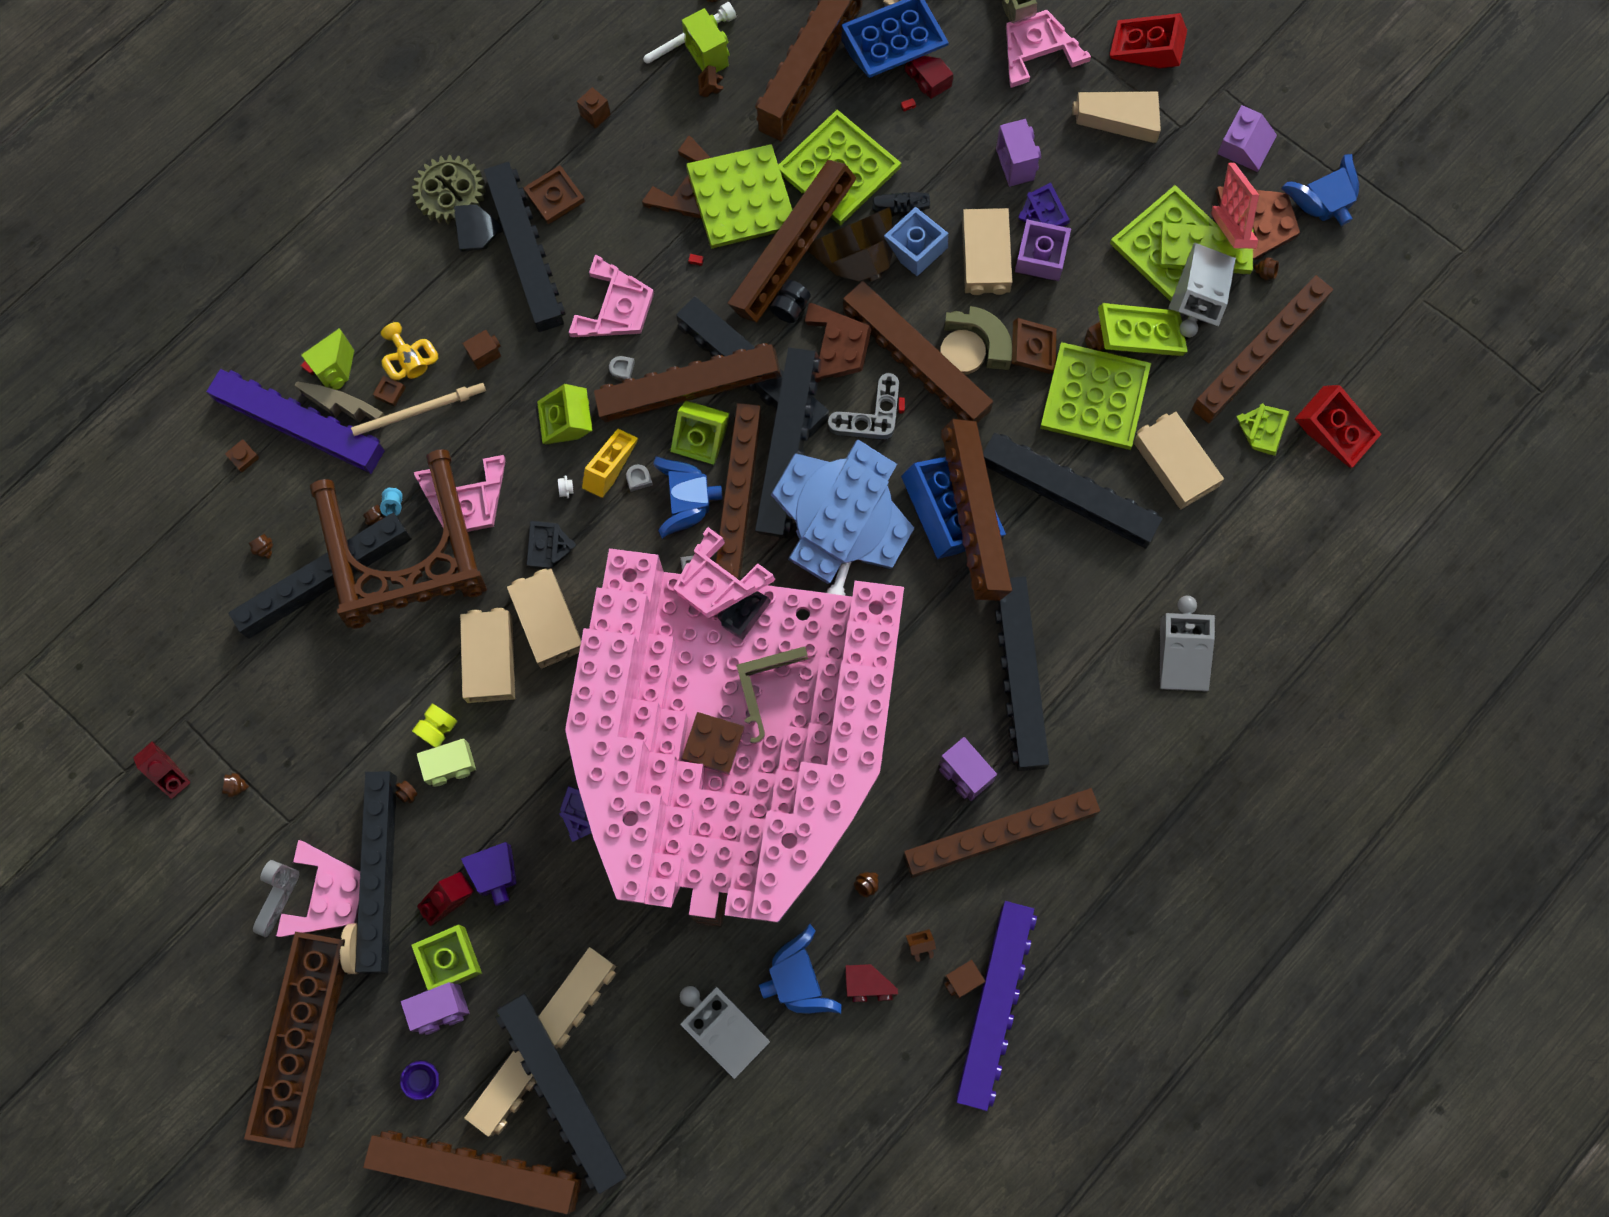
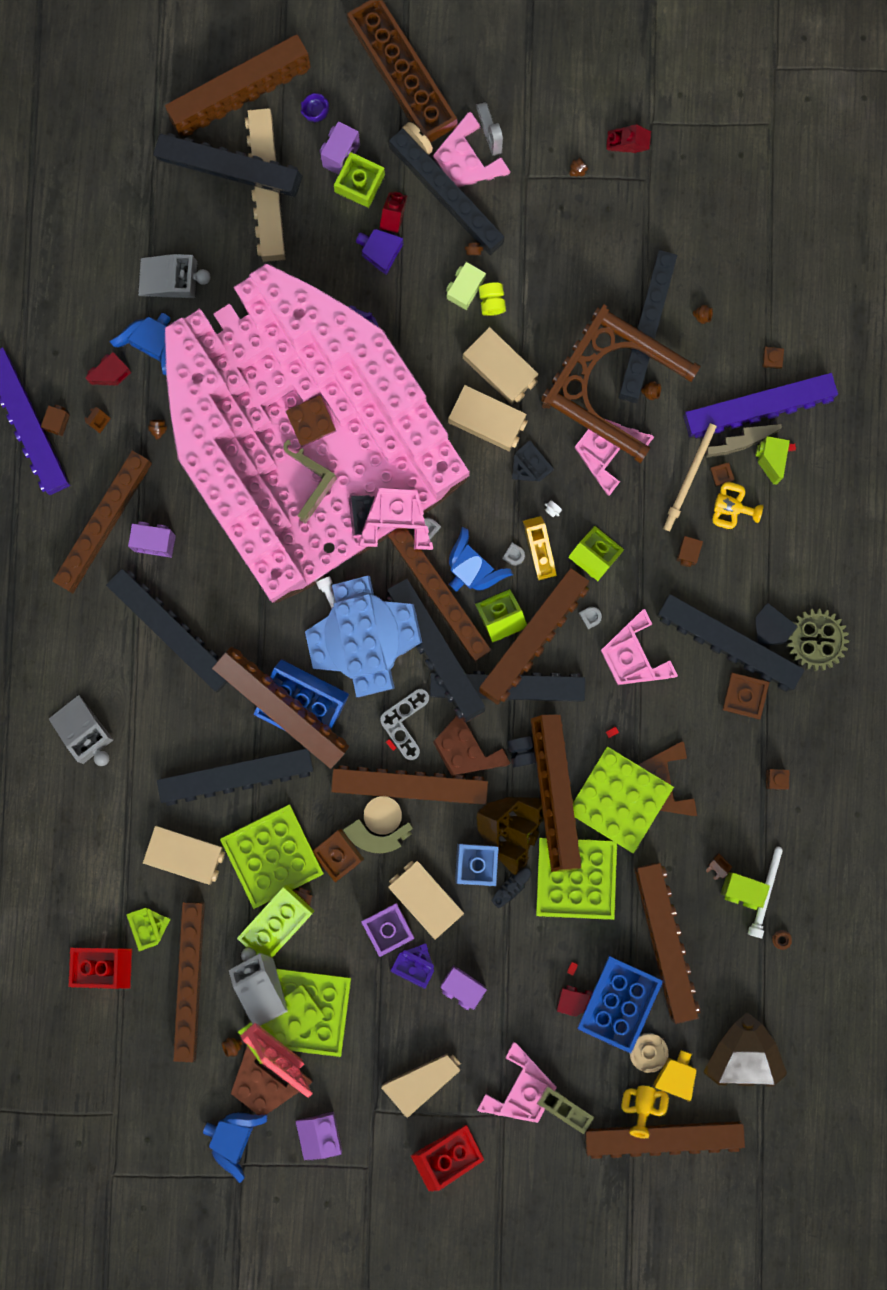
camera: 135 degrees right, 10 degrees up
medium azure bush [380,488,402,516] -> none

